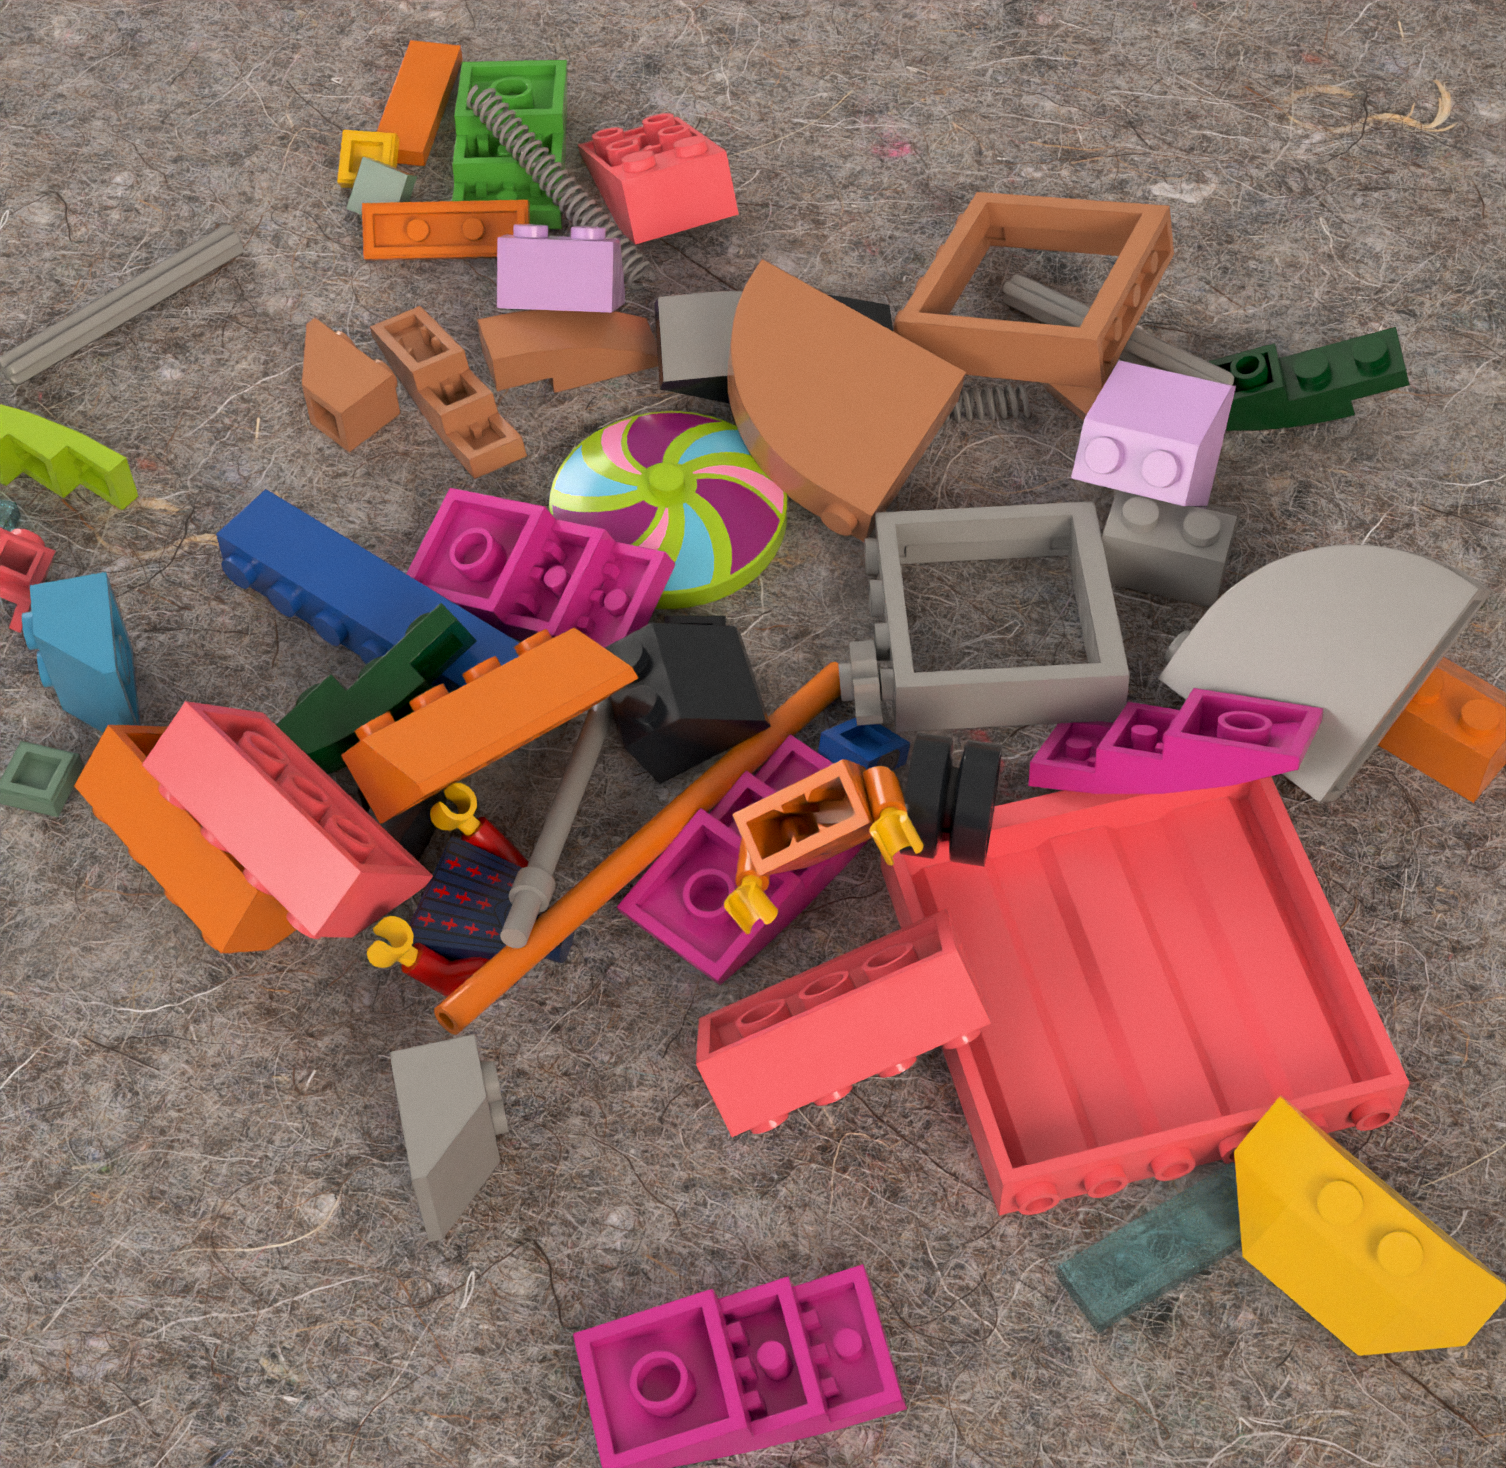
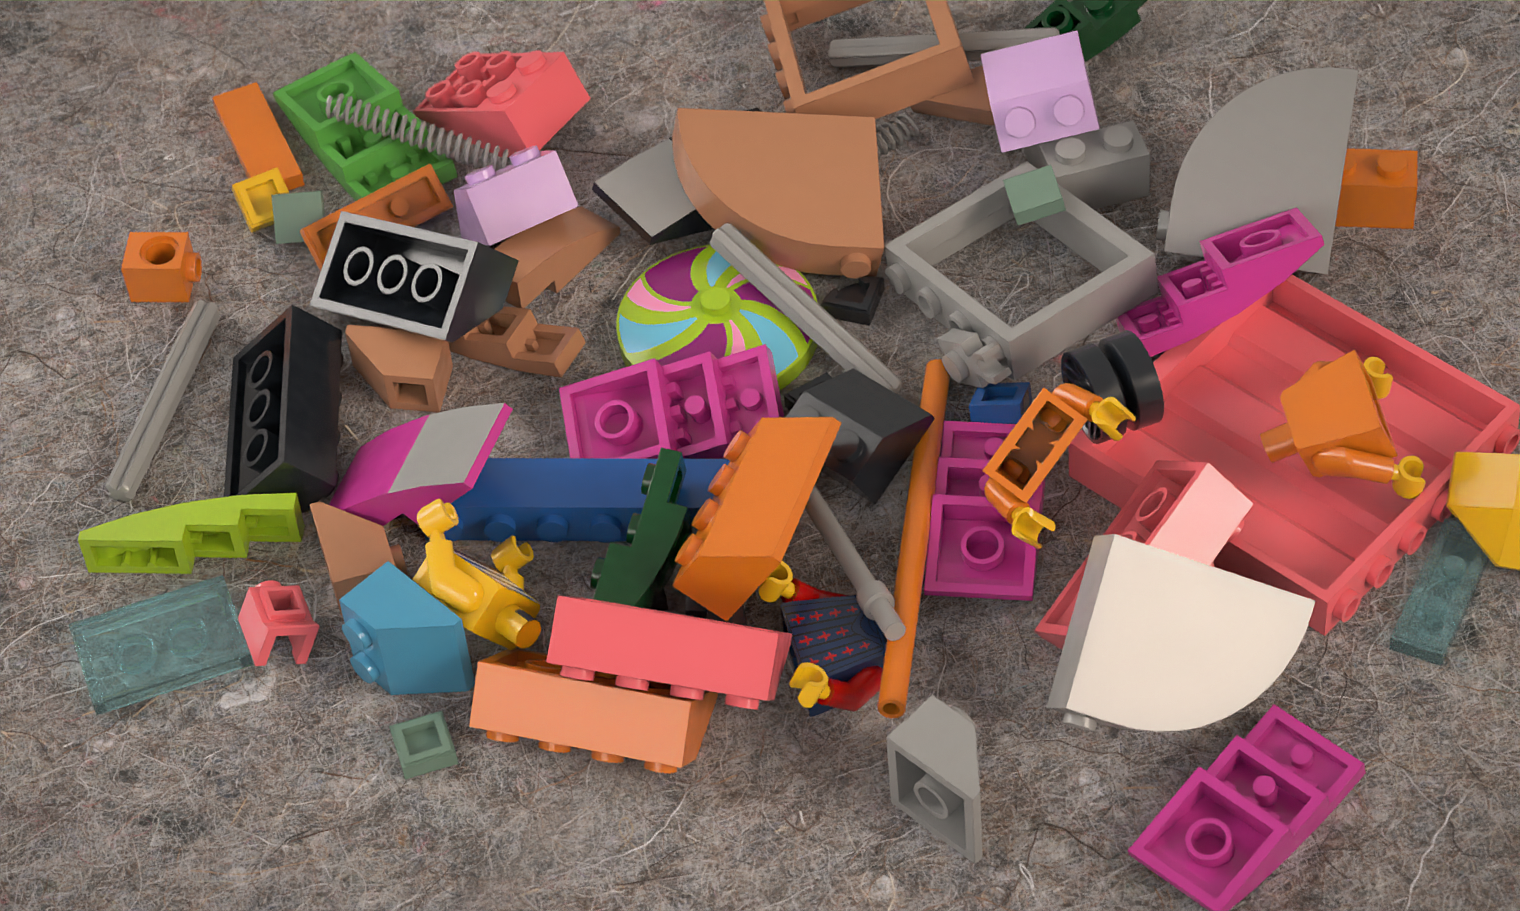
camera: 30 degrees left, 5 degrees down
none -> orange brick [121,232,202,302]
none -> black slope [224,304,344,513]
none -> black slope [309,211,519,343]
none -> nougat slope [309,501,408,616]
none -> slope [329,403,513,526]
none -> yellow torso [412,498,541,650]
none -> light grey axle [710,223,902,394]
none -> black tile [821,276,885,326]
none -> sand green tile [1003,165,1066,226]
none -> brick [1046,534,1315,732]
none -> orange torso [1260,350,1426,499]

